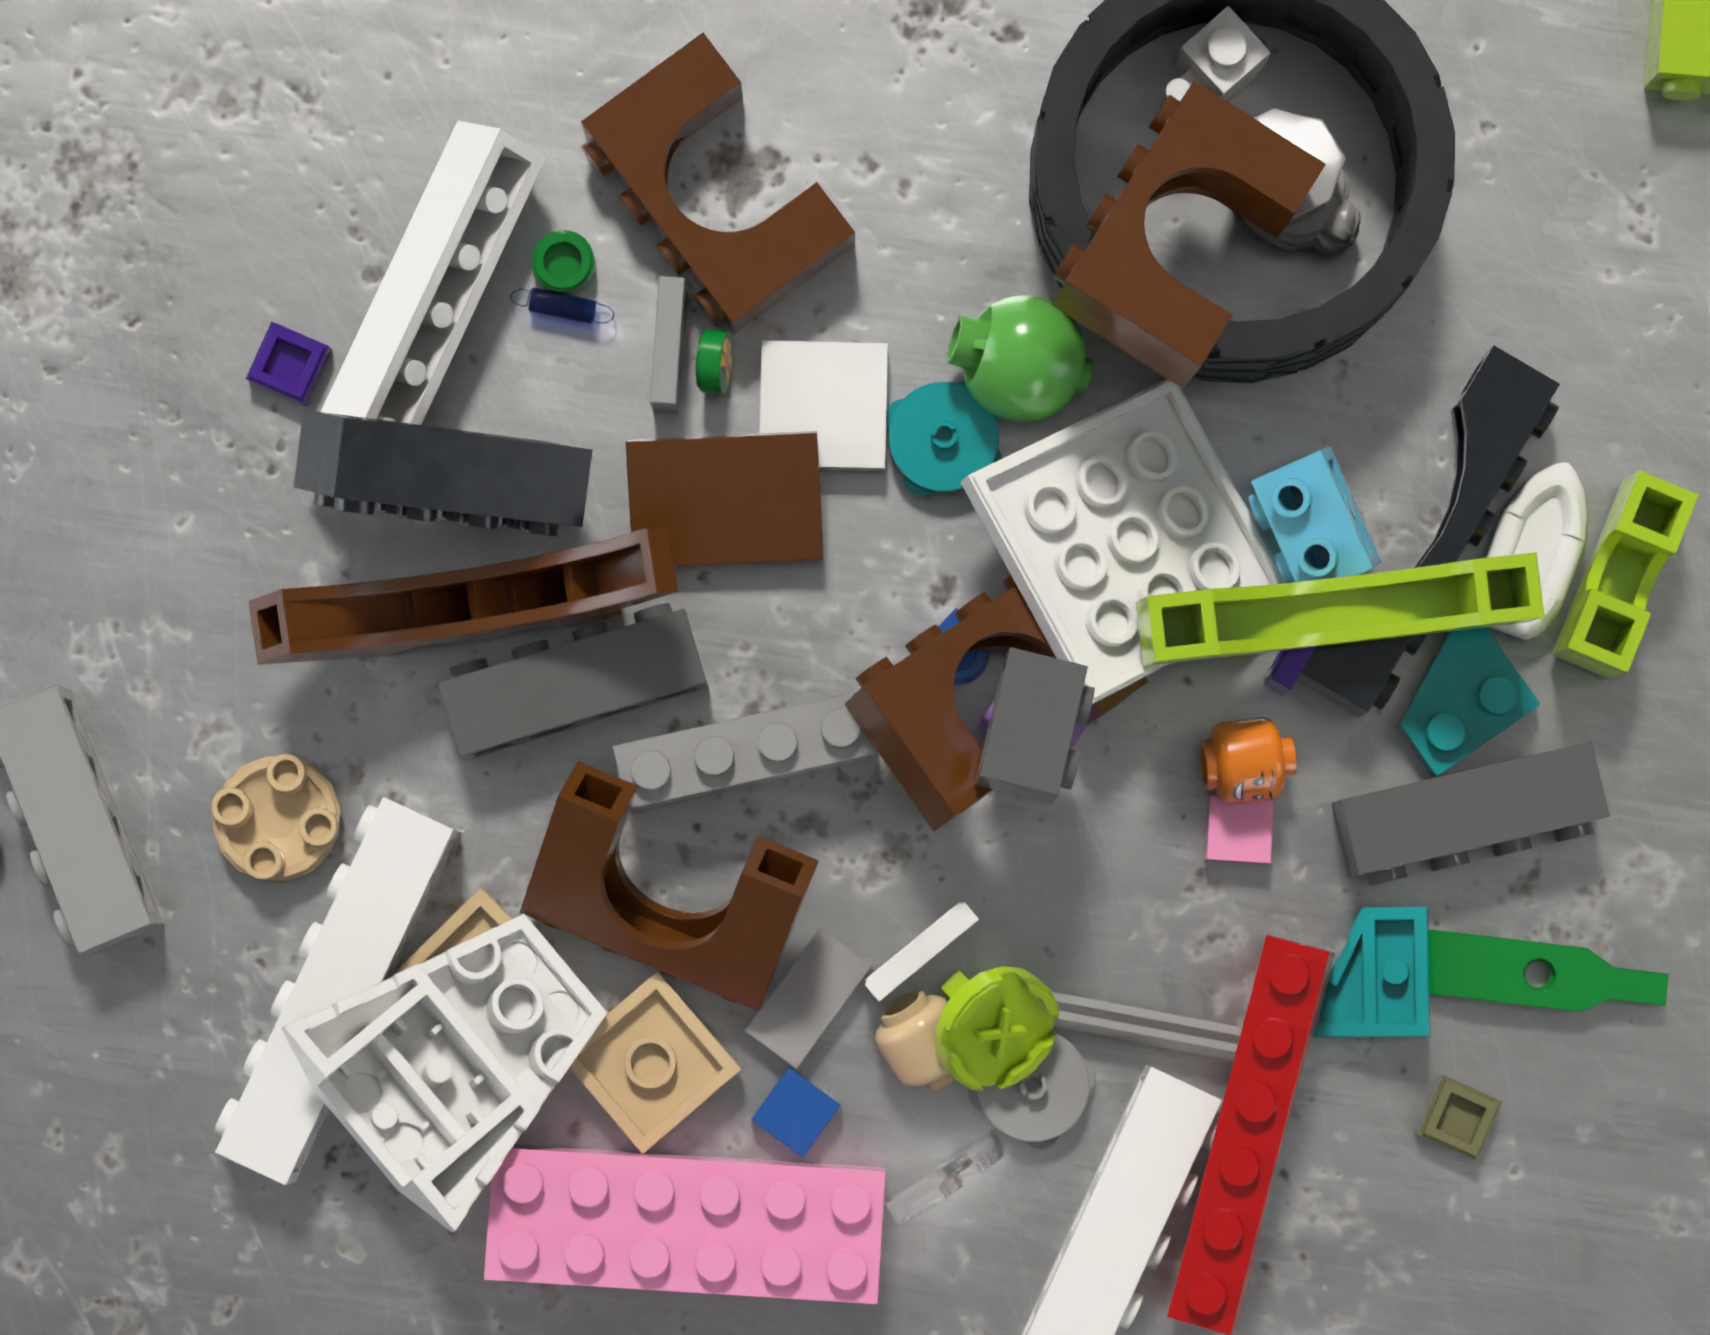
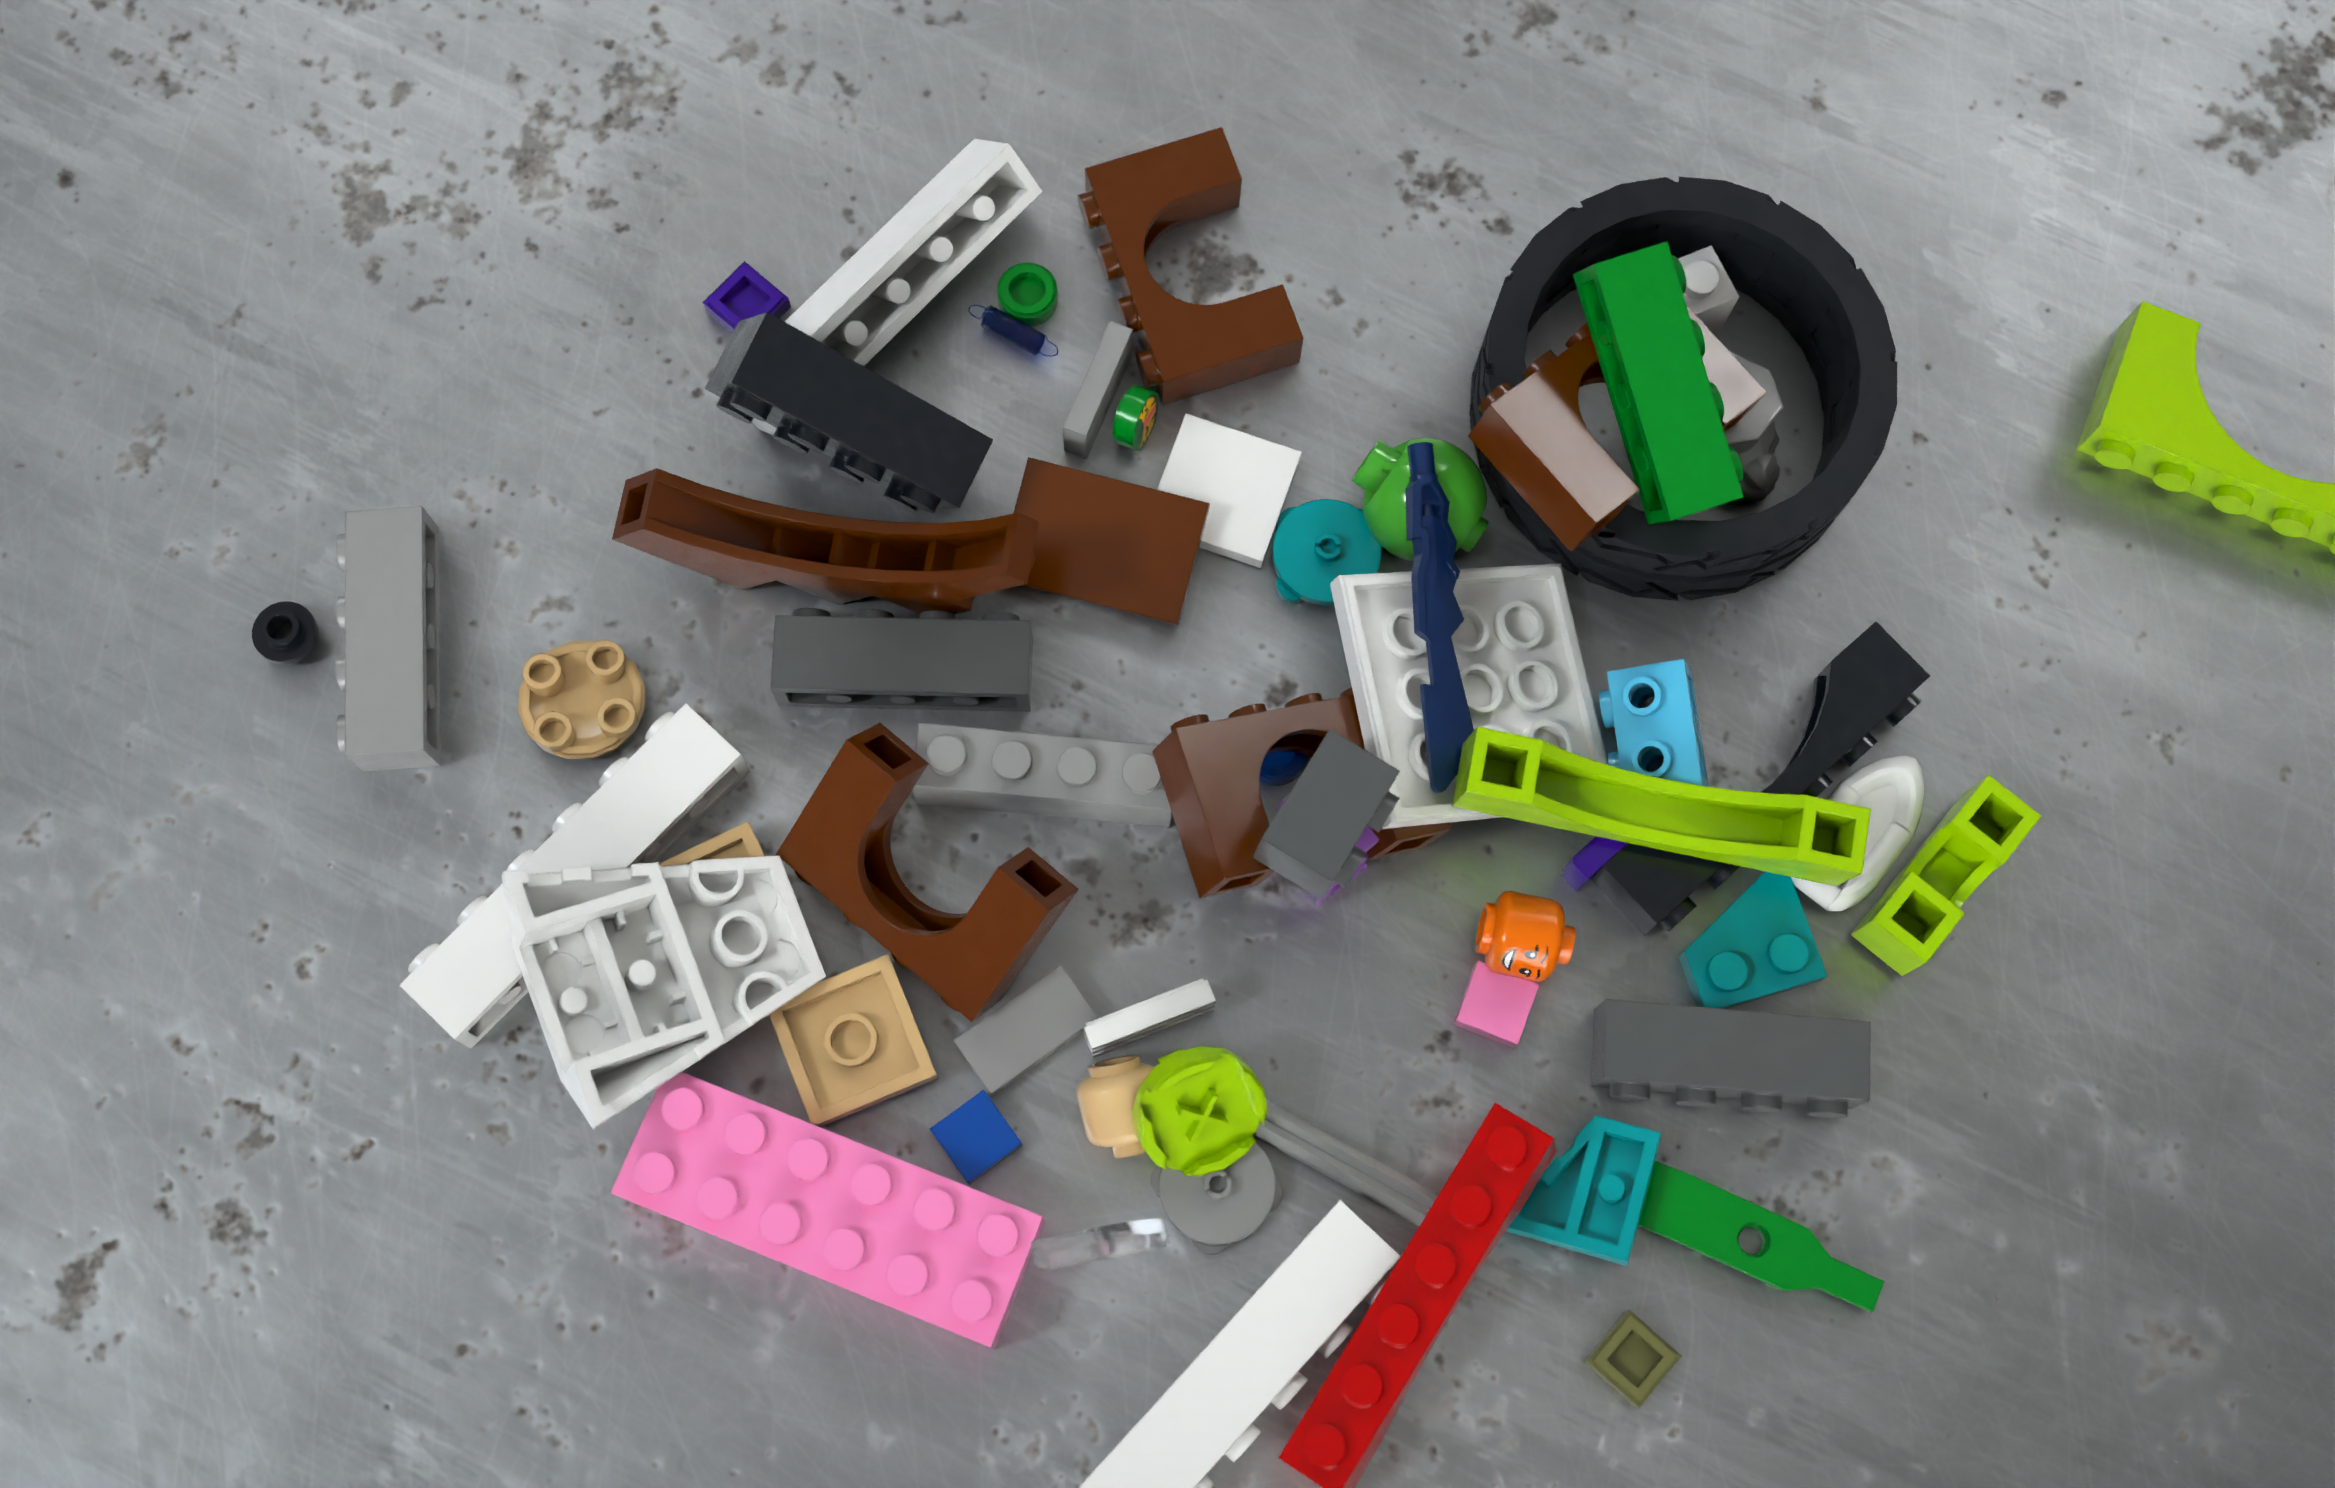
camera: 15 degrees right, 10 degrees down
none -> dark blue sword [1405,442,1474,793]
none -> green brick [1573,241,1744,525]

